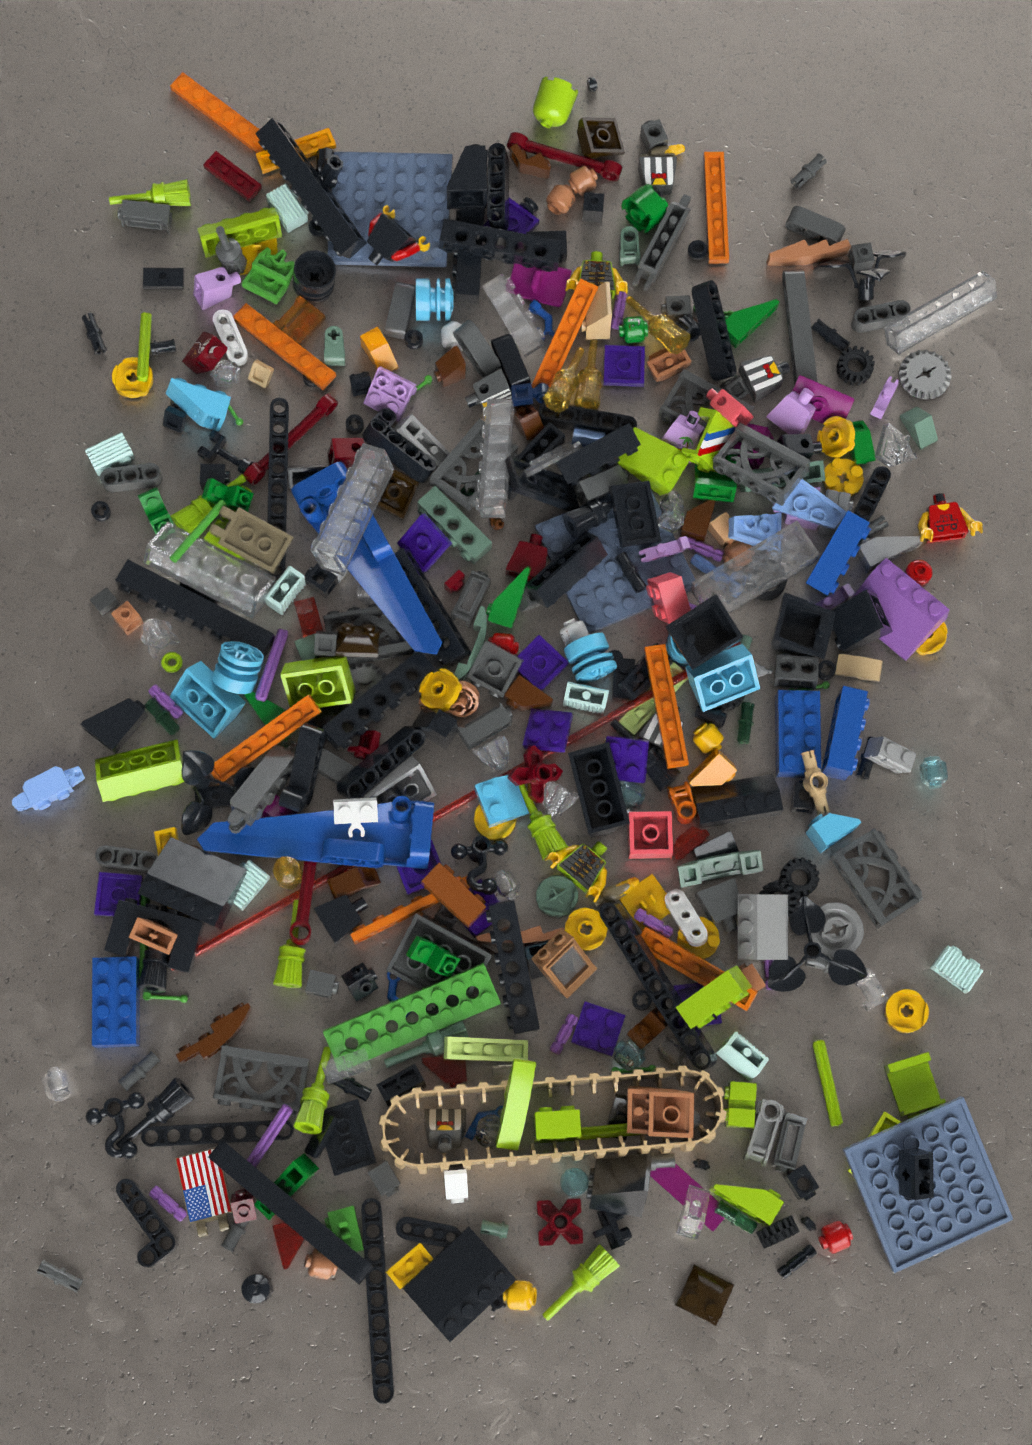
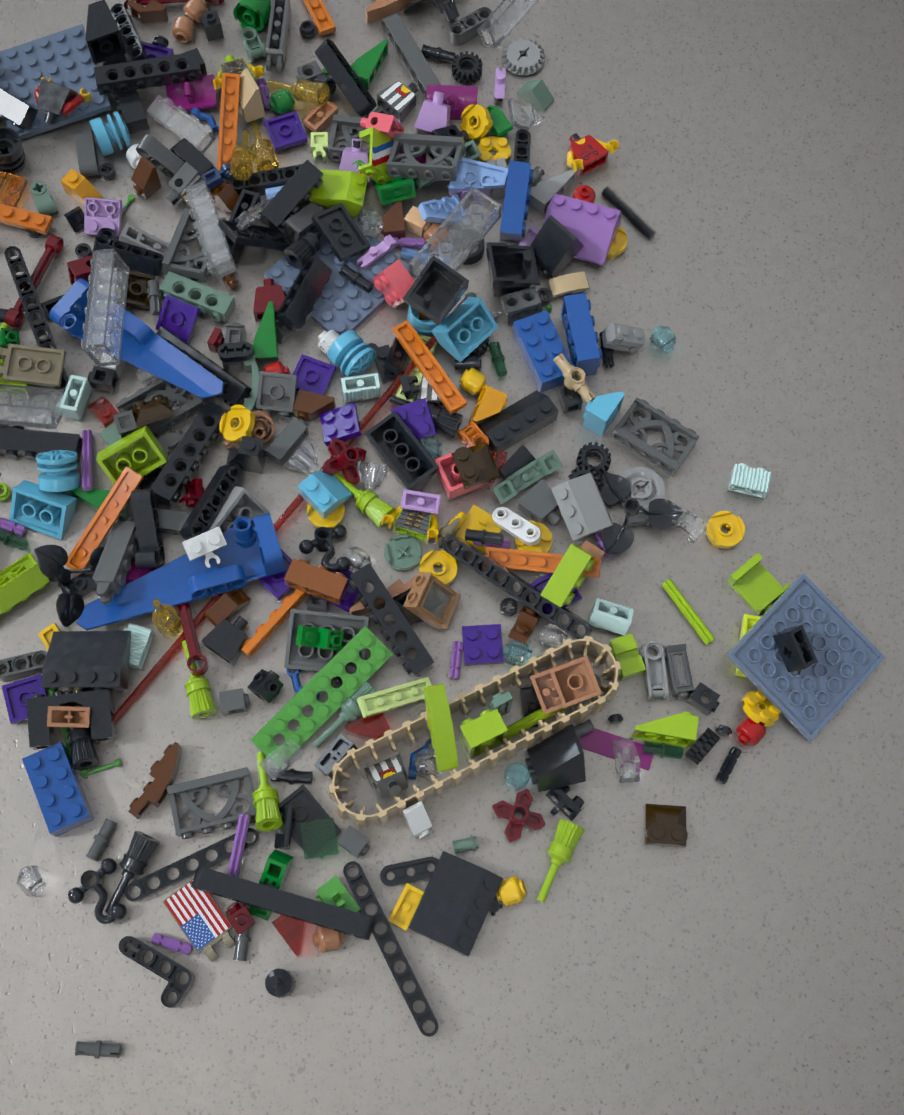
camera: 20 degrees left, 5 degrees down
none -> dark grey axle [147,280,162,315]
none -> black beam [218,342,254,363]
none -> clear green piece [300,818,339,860]
none -> yellowish green plate [311,132,328,161]
none -> black tile [399,374,421,400]
none -> lavender slope [400,489,441,514]
none -> dark brown slope [451,443,500,489]
none -> black axle [465,528,504,545]
none -> sand green plate [490,691,513,716]
none -> black axle [601,186,656,240]
none -> yellow plate [741,690,781,727]

